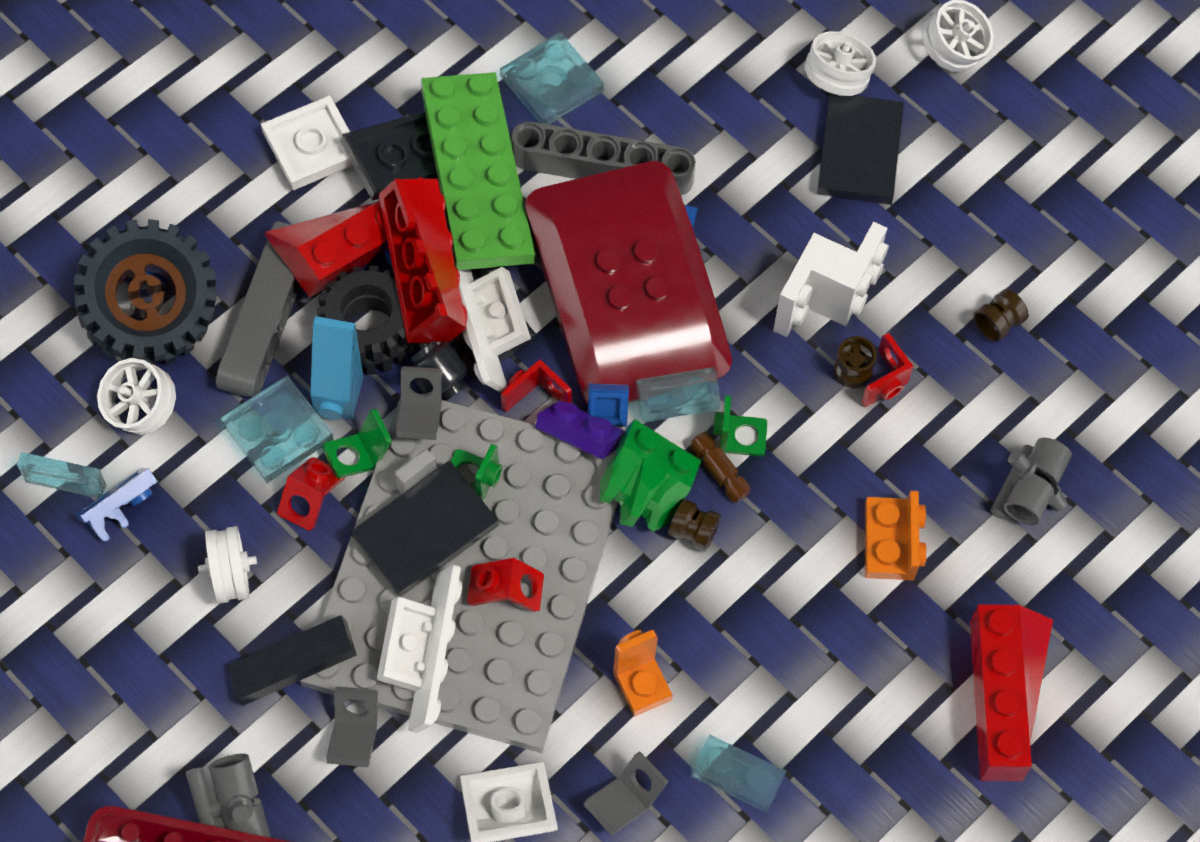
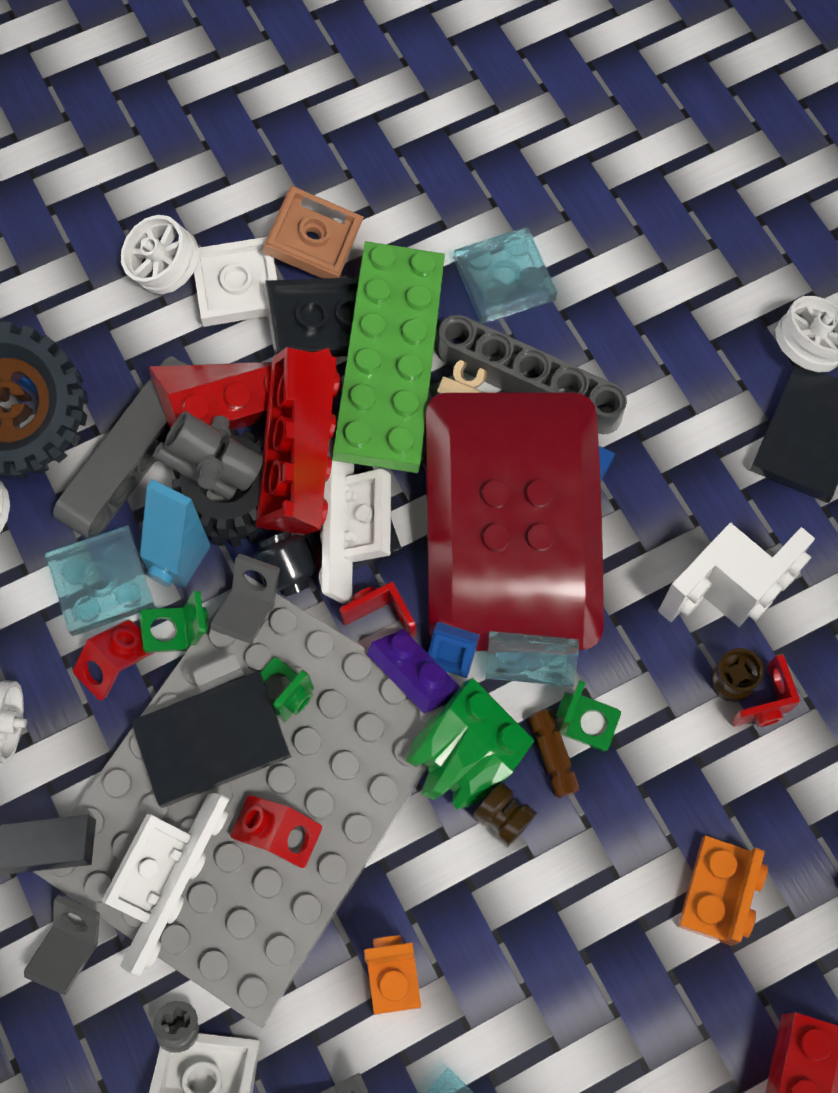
camera: 20 degrees right, 5 degrees up
none -> white wheel [121,215,198,294]
none -> dark grey pin [153,411,263,500]
none -> dark grey bush [154,1001,199,1053]
none -> nougat piece [262,185,364,278]
none -> tan tile [437,360,487,394]

